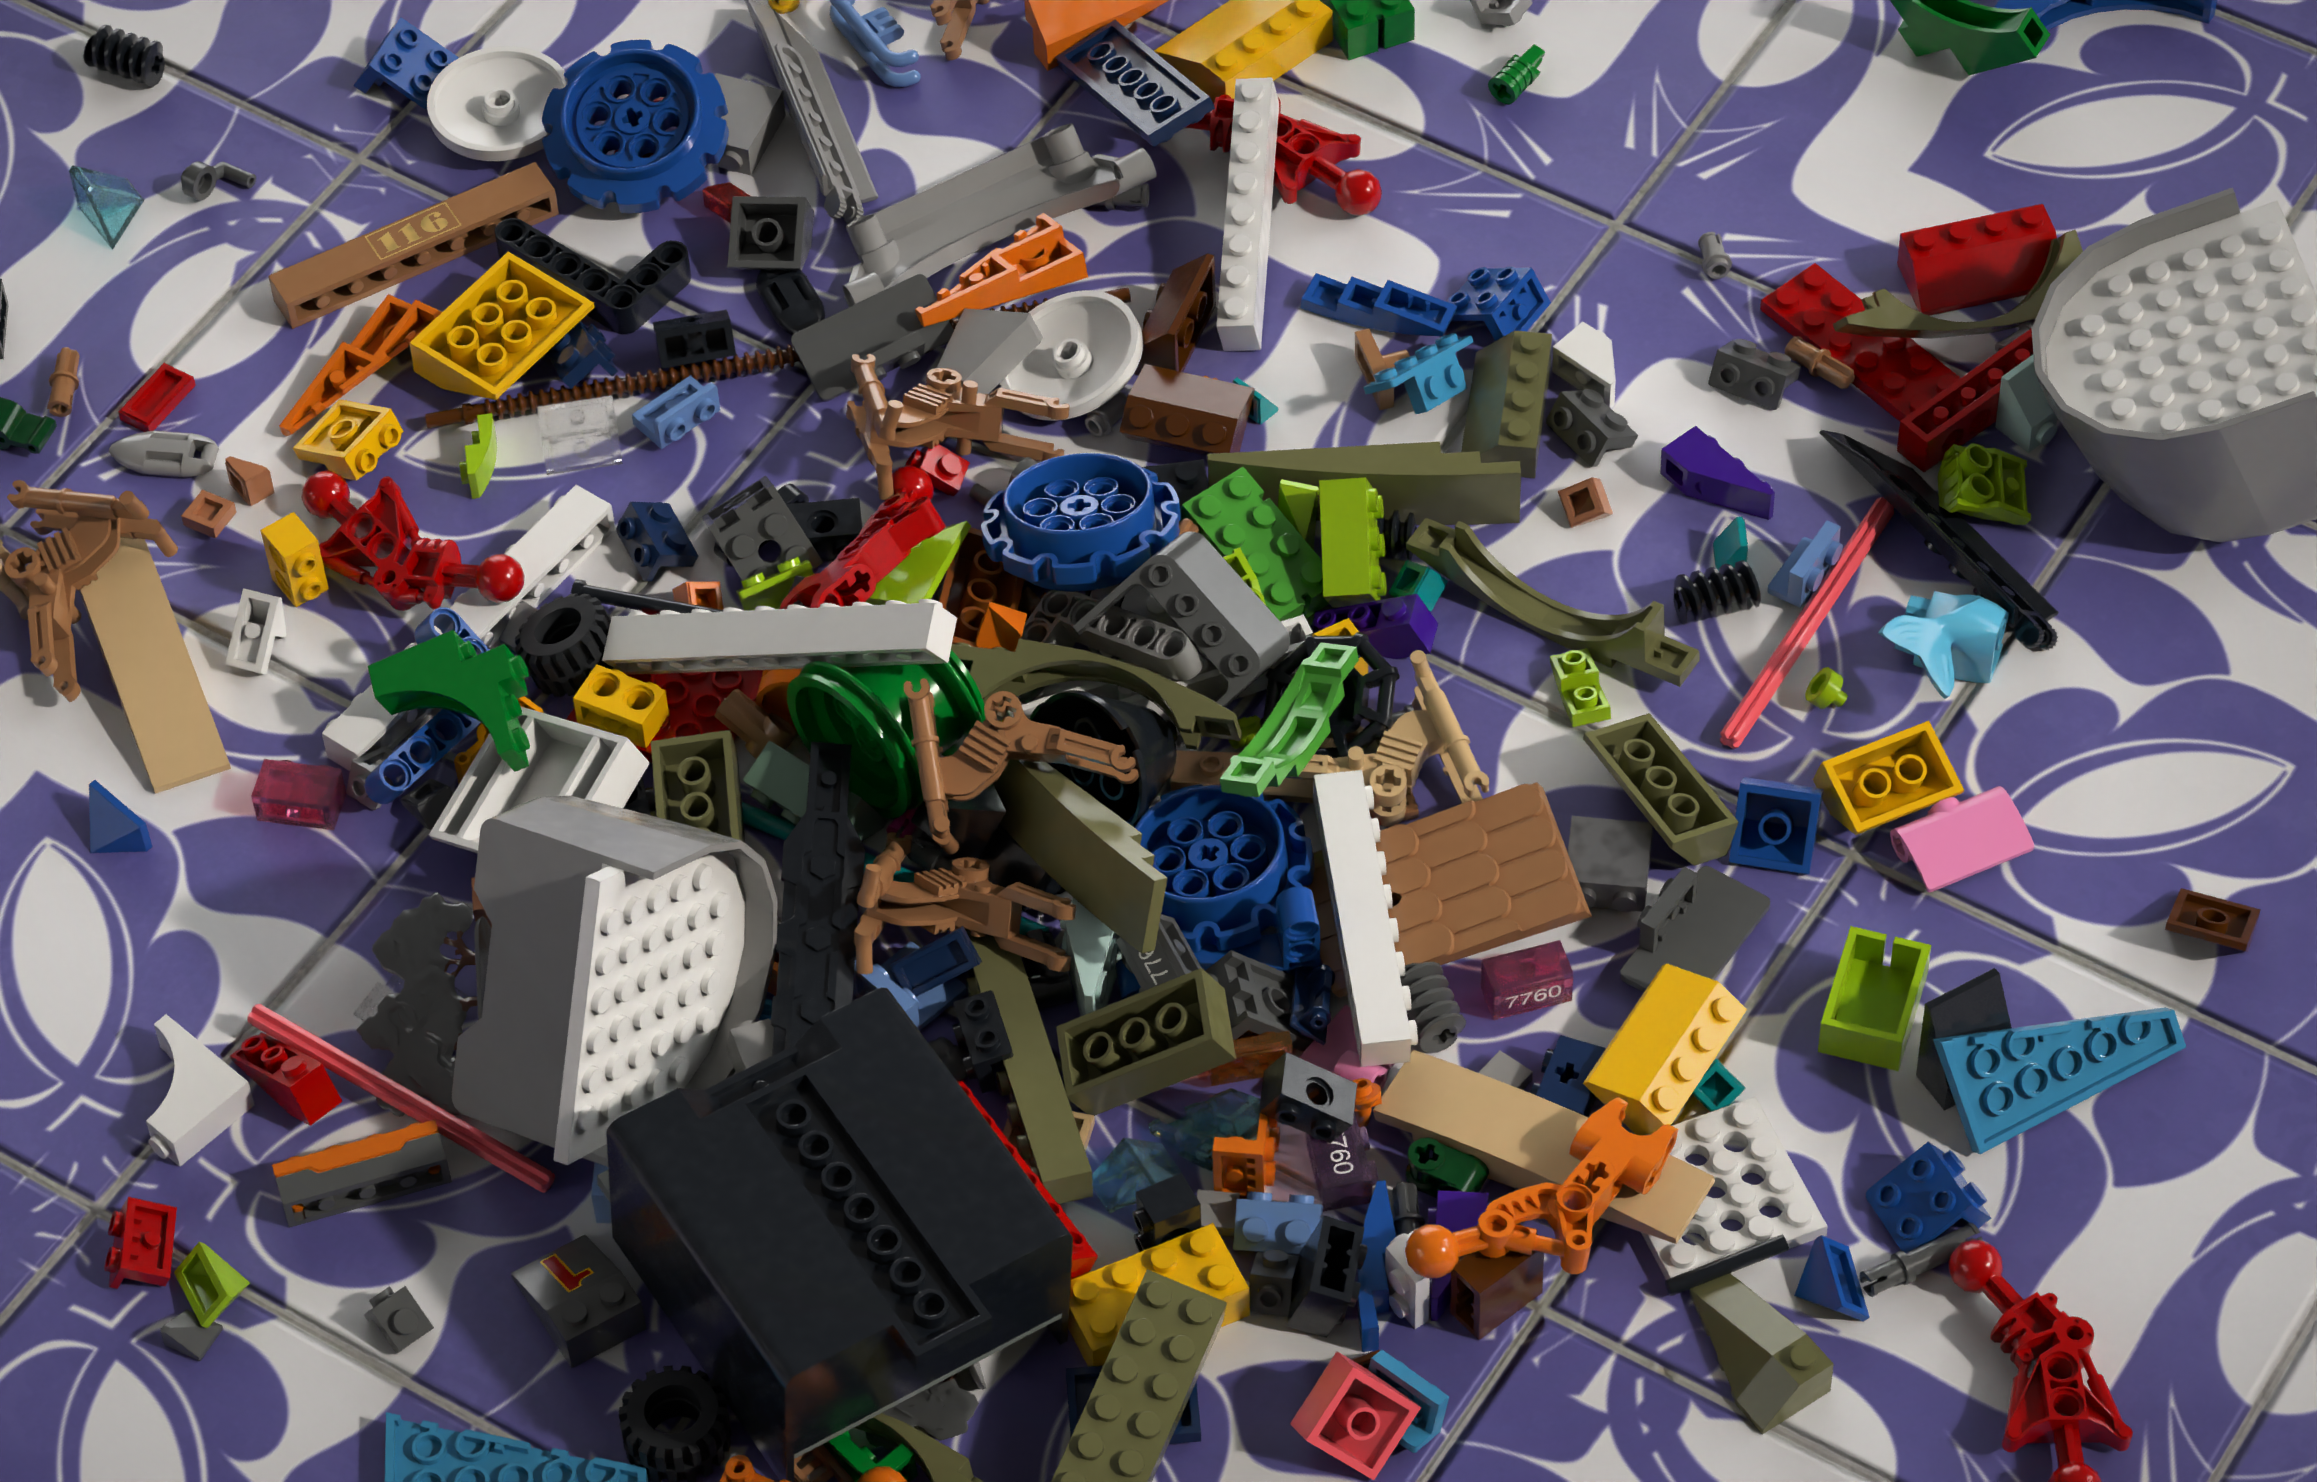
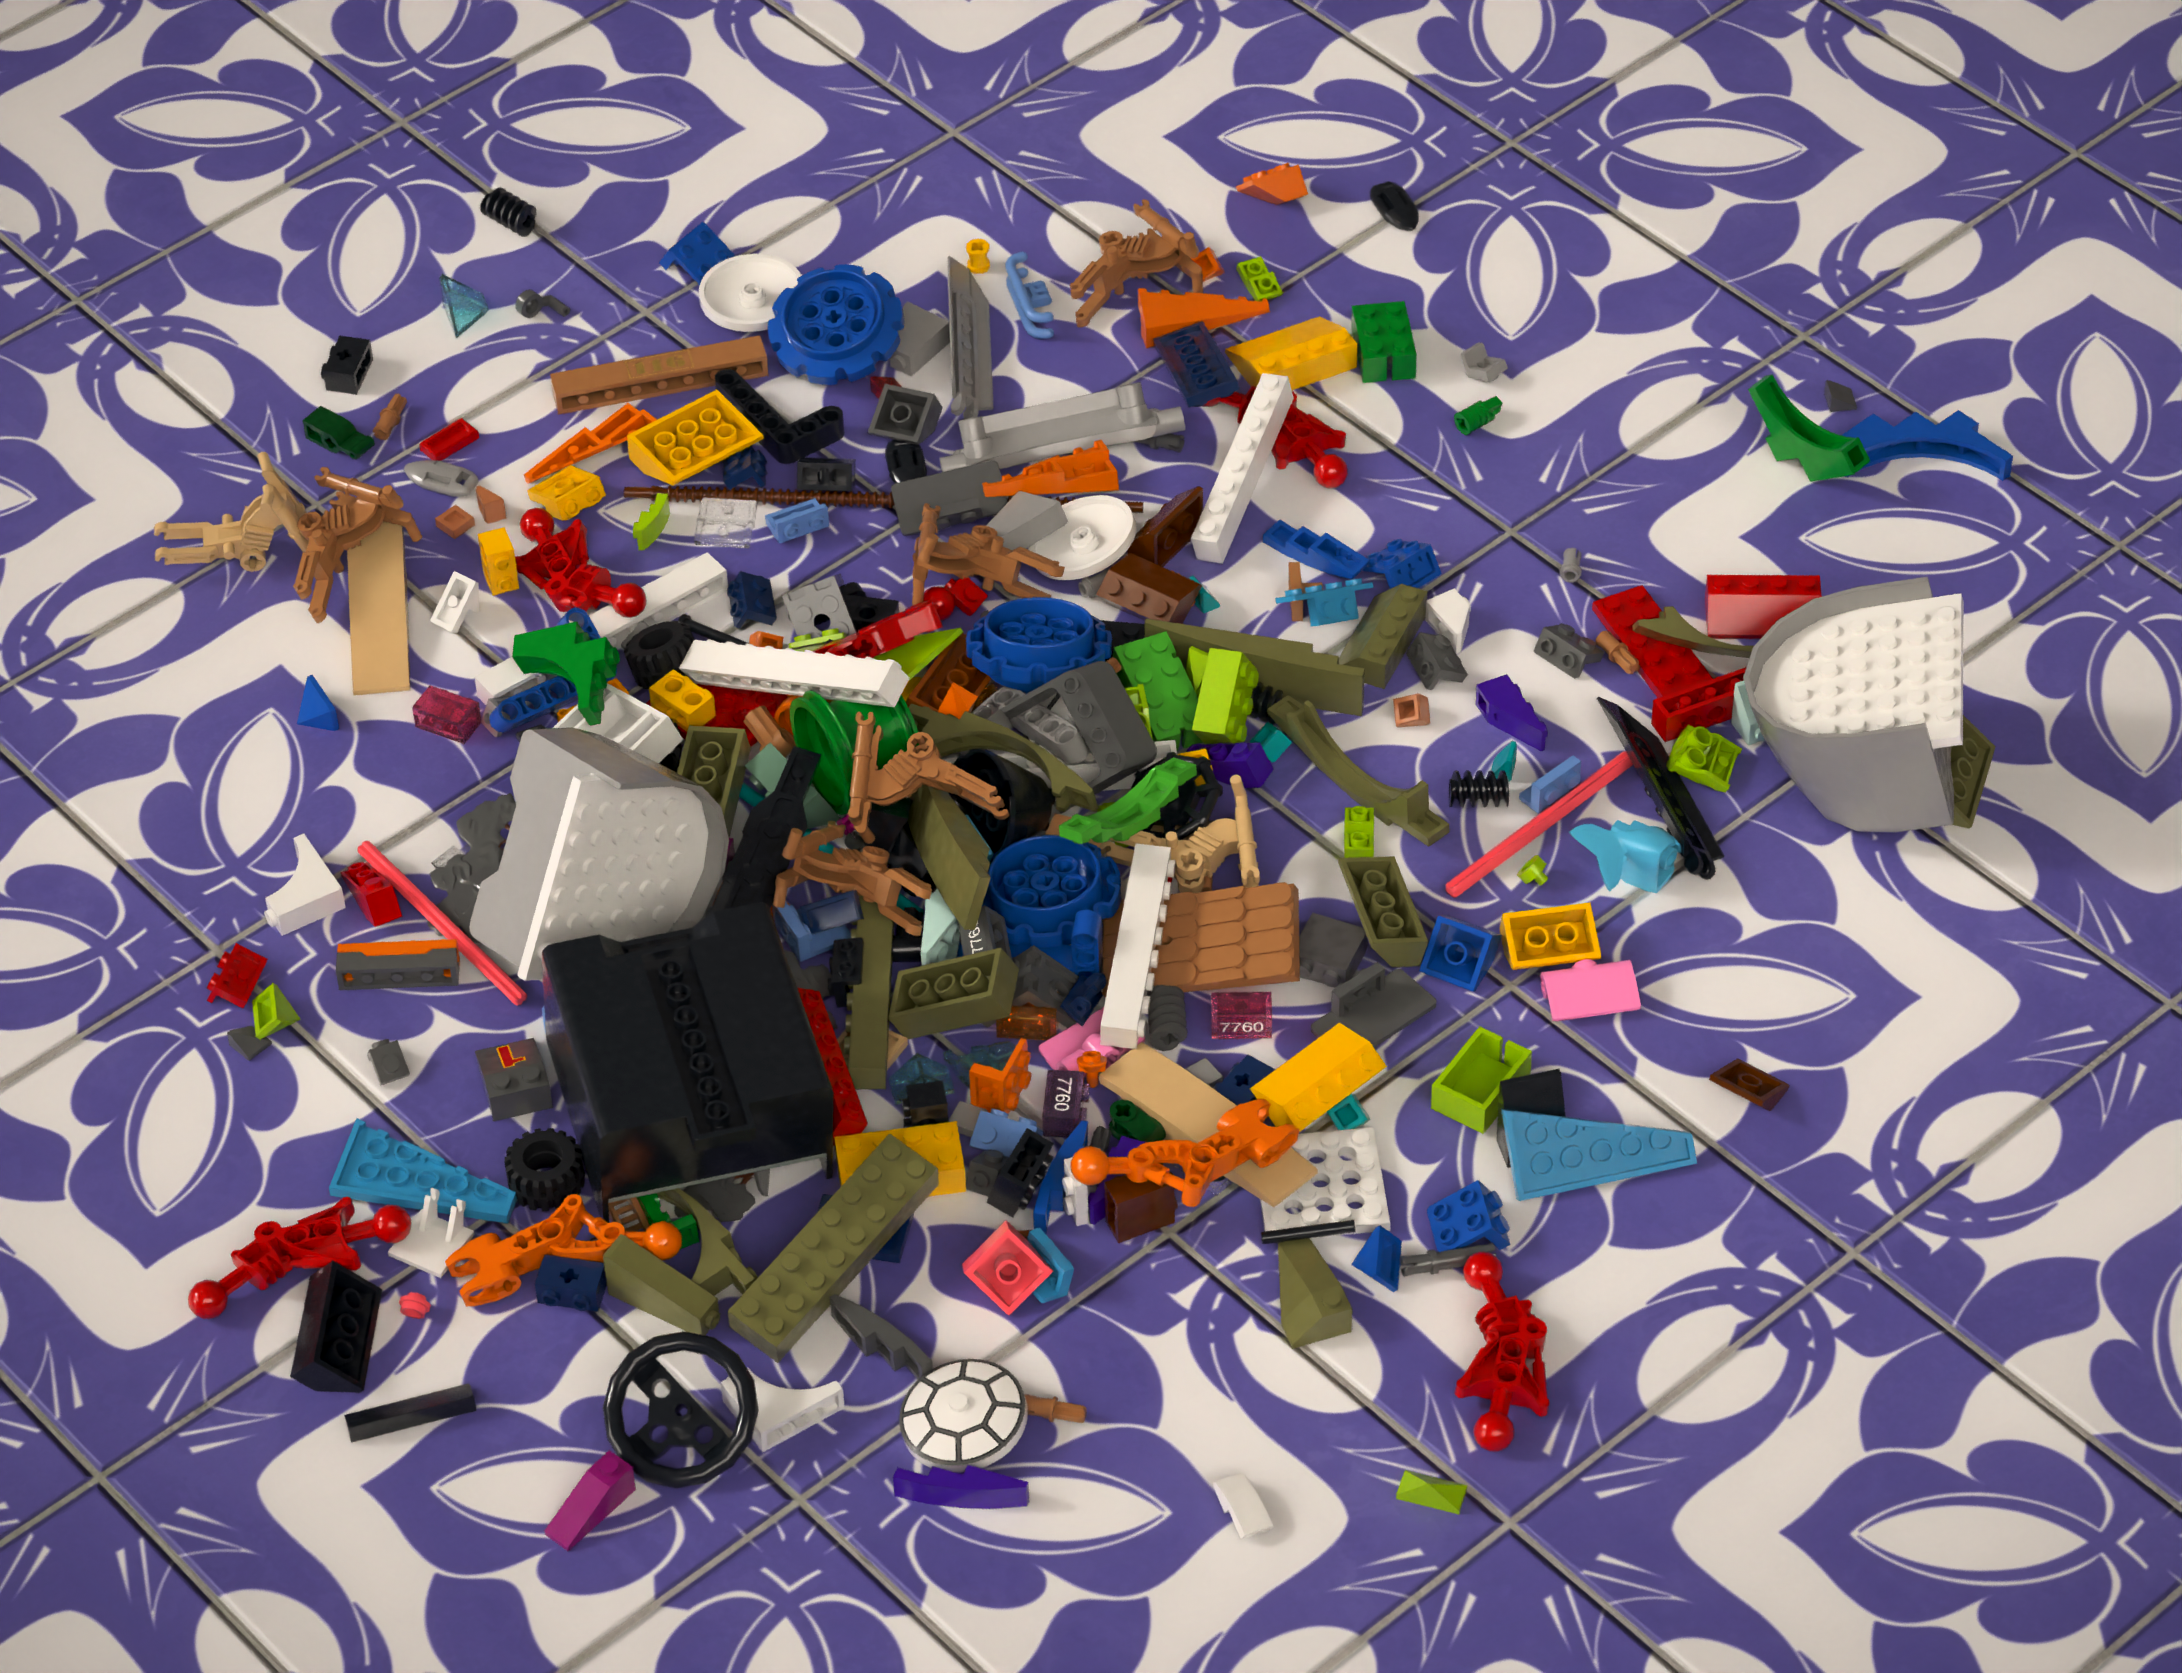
camera: 15 degrees right, 5 degrees down
black brick [1259,1052,1357,1143] -> none

